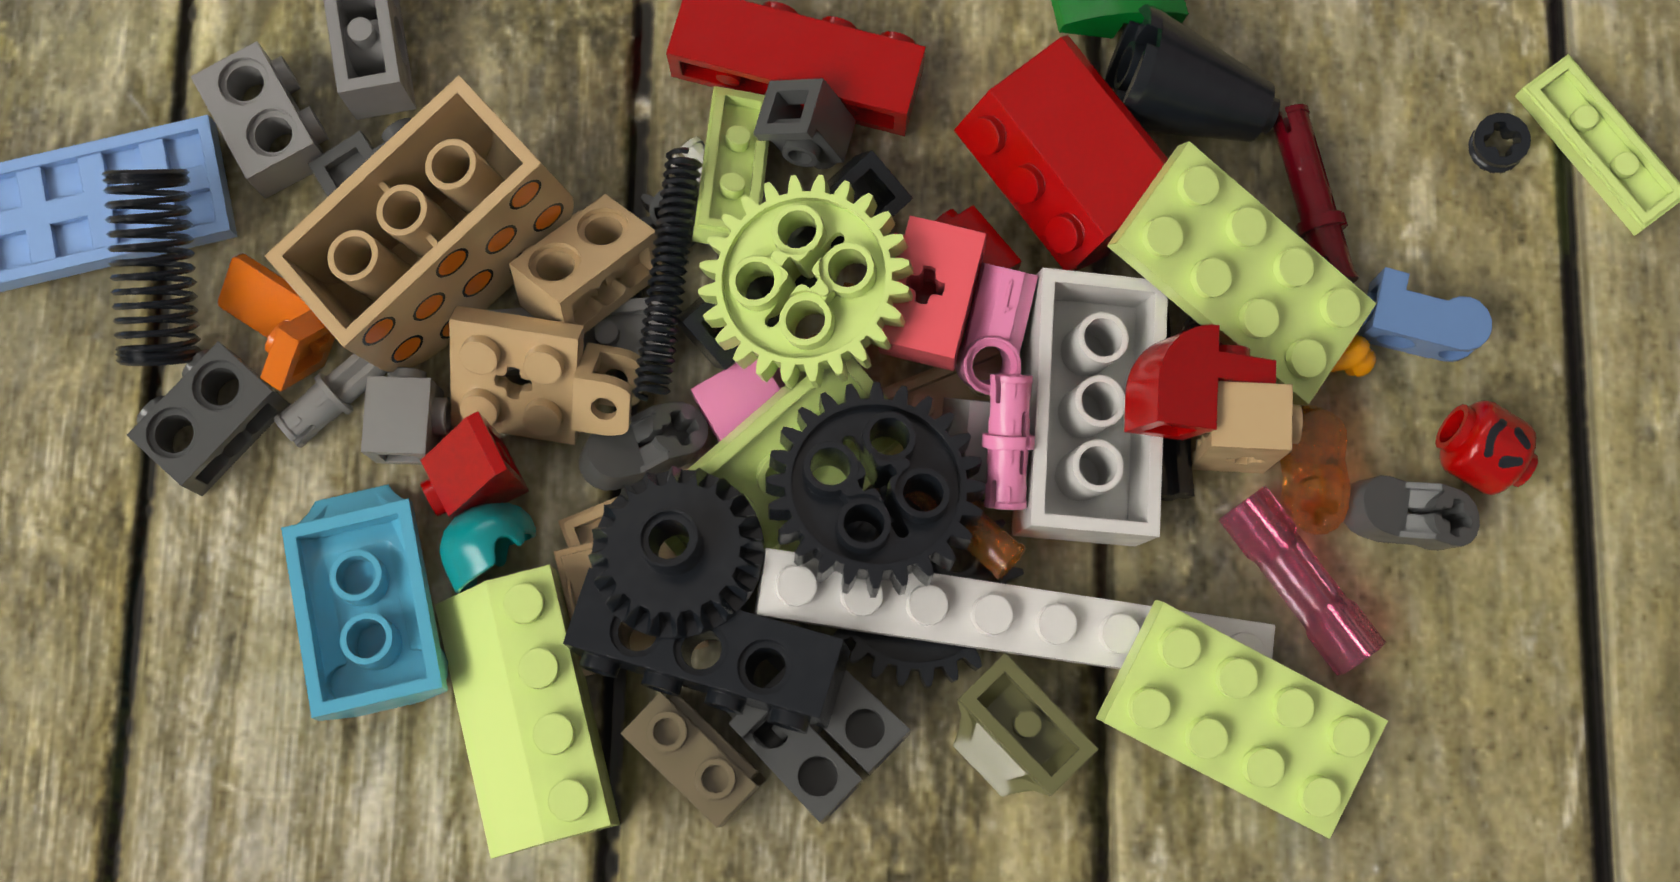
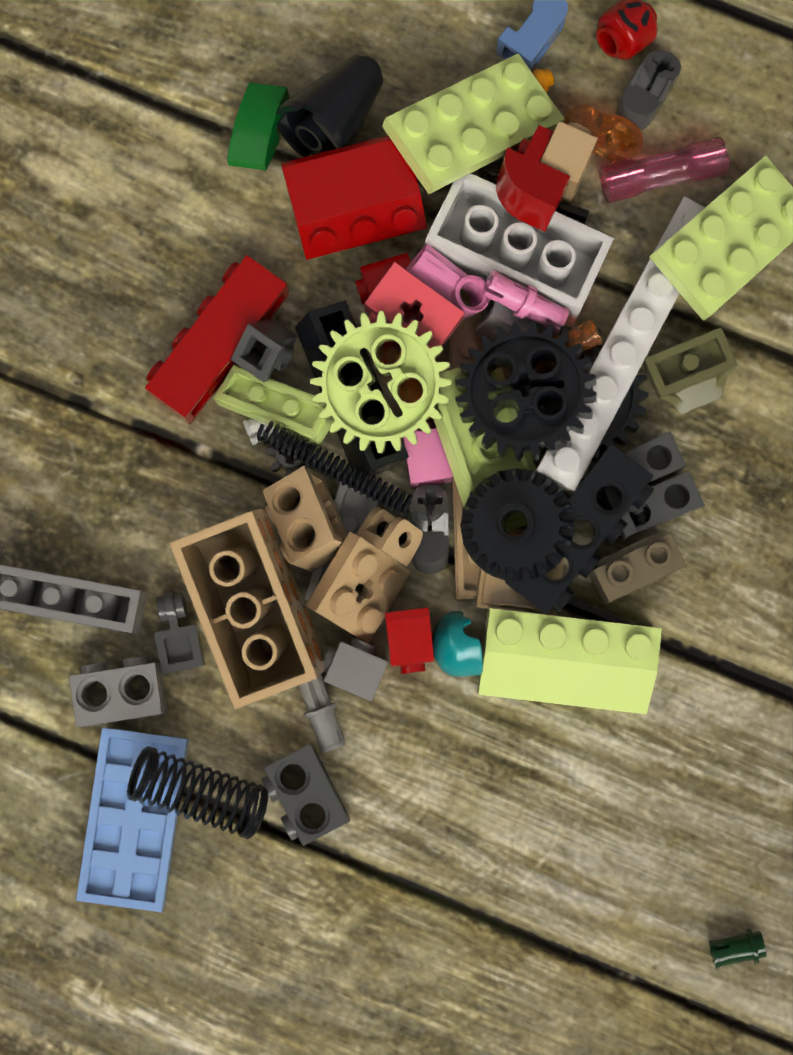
camera: 70 degrees left, 5 degrees up
orange bracket [218,253,335,392] -> none
medium azure slope [281,484,448,721] -> none
dark red pin [1273,104,1359,283] -> none

